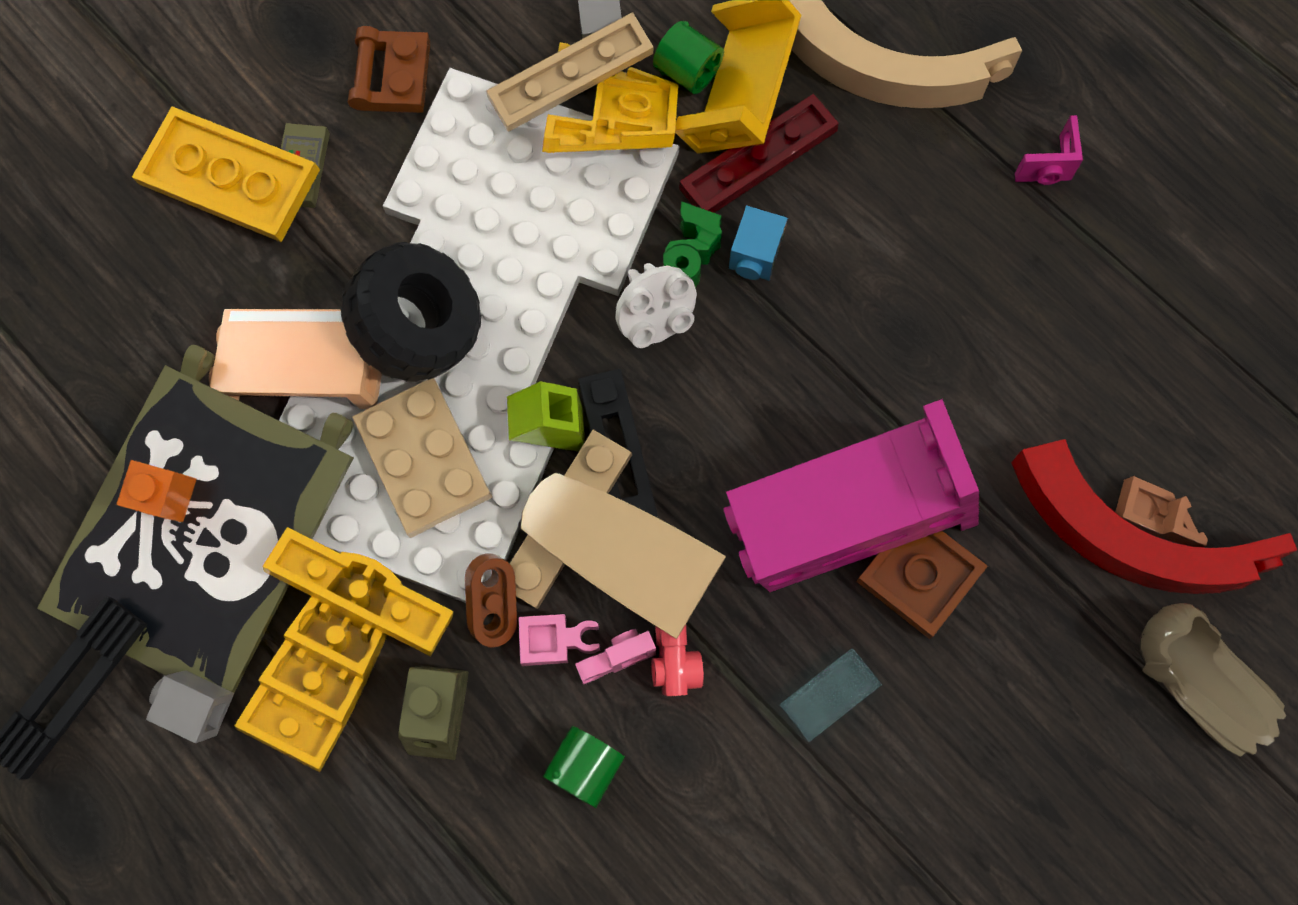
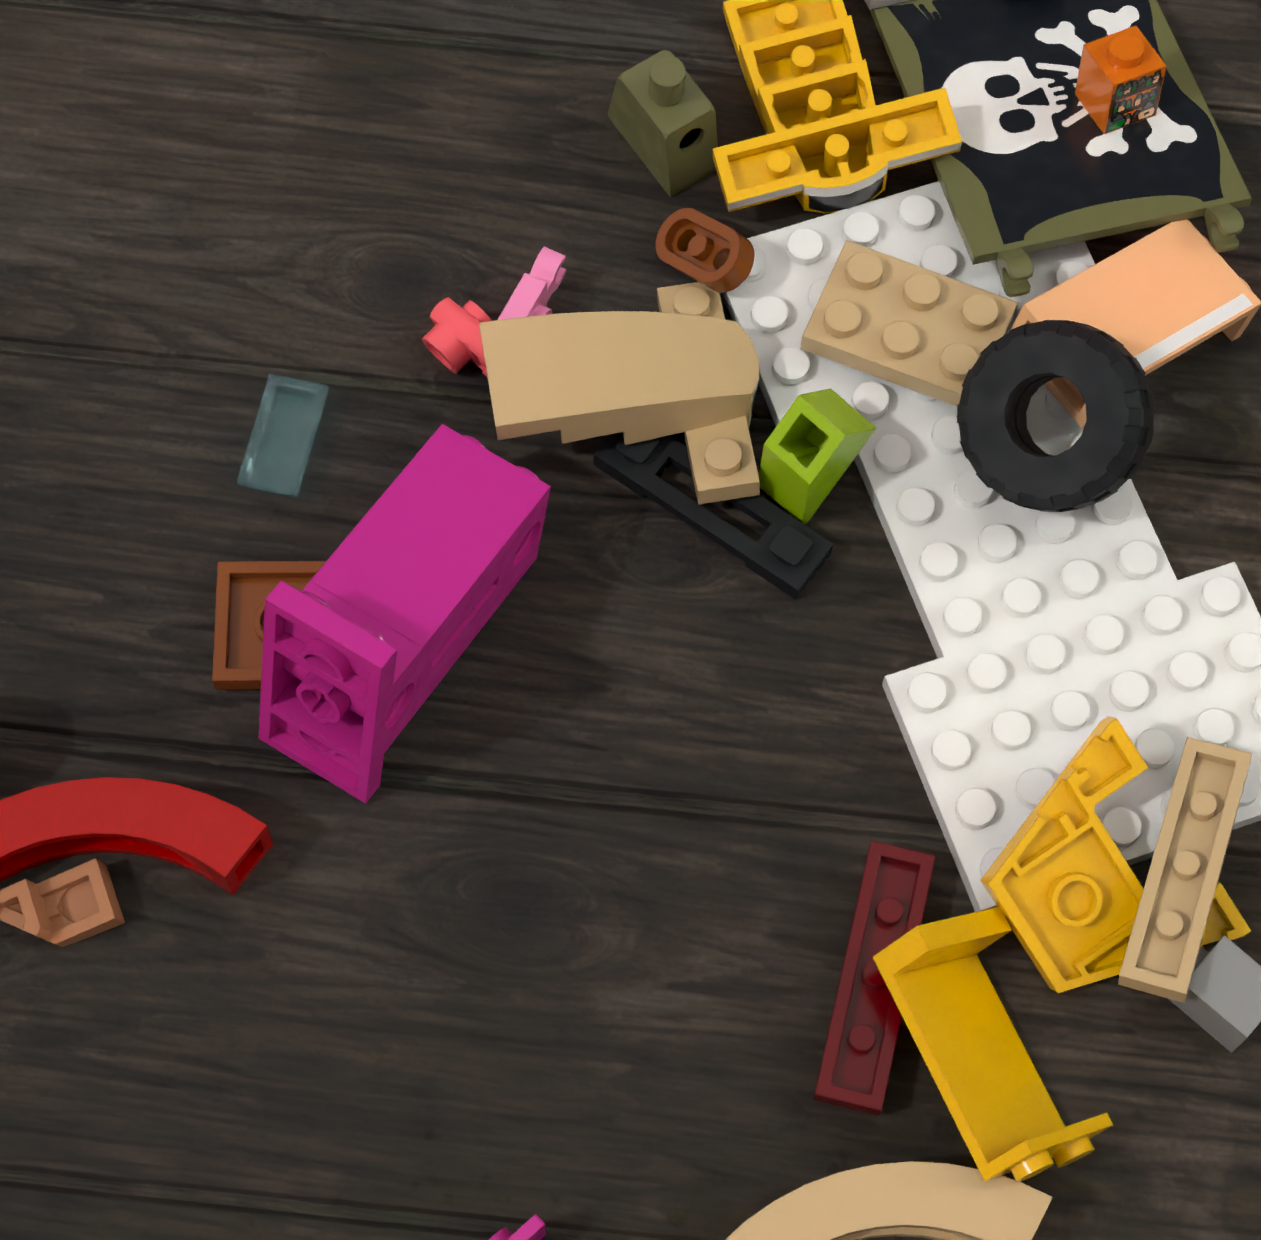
camera: 135 degrees right, 5 degrees down
bright pink plate [519,614,600,666] -> none
green piece [542,726,625,808] -> none
white plate [615,263,697,348] -> none
green piece [653,21,724,94] -> none
green leg [663,201,722,288] -> none
dark azure brick [729,205,788,281] -> none

